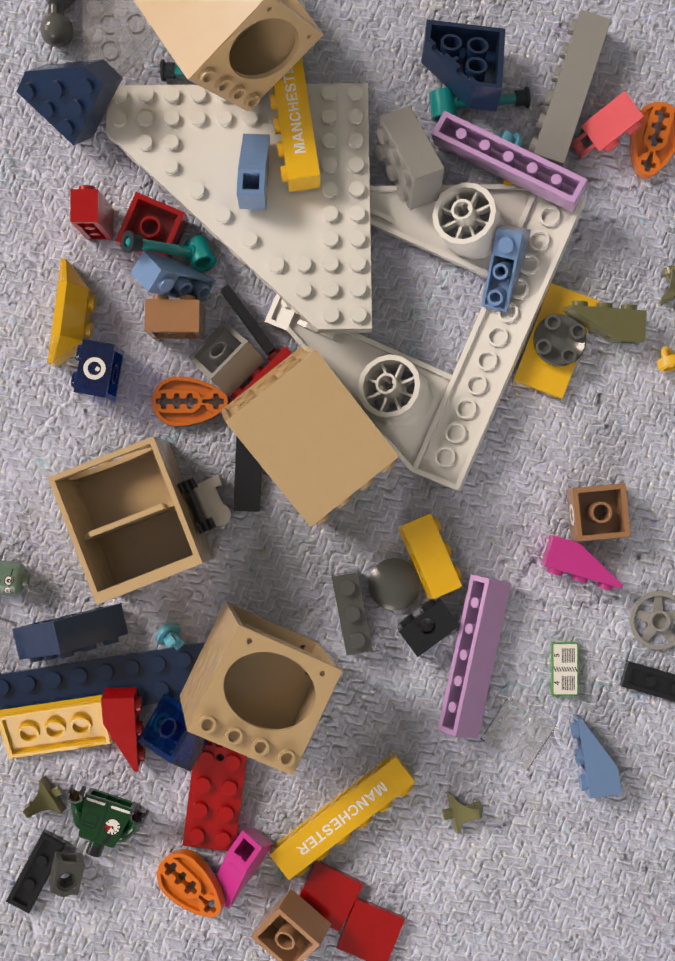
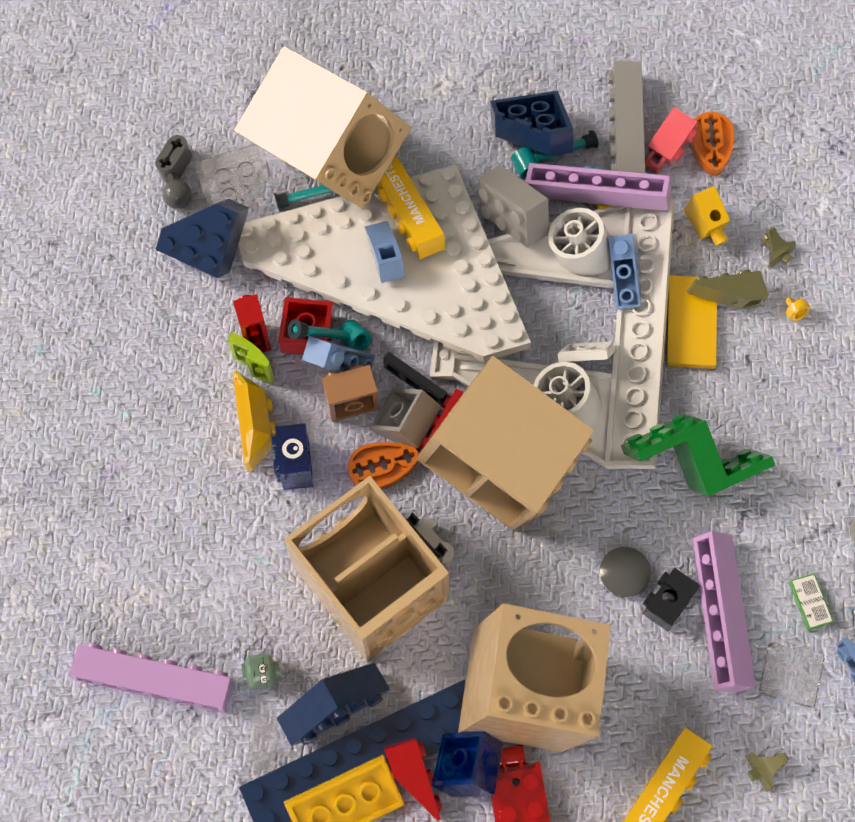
camera: 15 degrees left, 20 degrees down
medium azure plate [156,623,185,650] -> none
black tile [233,436,262,512] -> none
dark grey brick [332,570,373,656] -> none
yellow brick [397,513,462,599] -> none
dark grey dish [533,314,586,366] -> none
dark pink slope [541,535,623,591] -> none
medium nougat brick [566,483,631,542] -> none
none -> lime slope [227,332,275,385]
none -> white tile [558,341,616,362]
none -> green bracket [620,414,775,496]
none -> yellow torso [684,186,730,247]

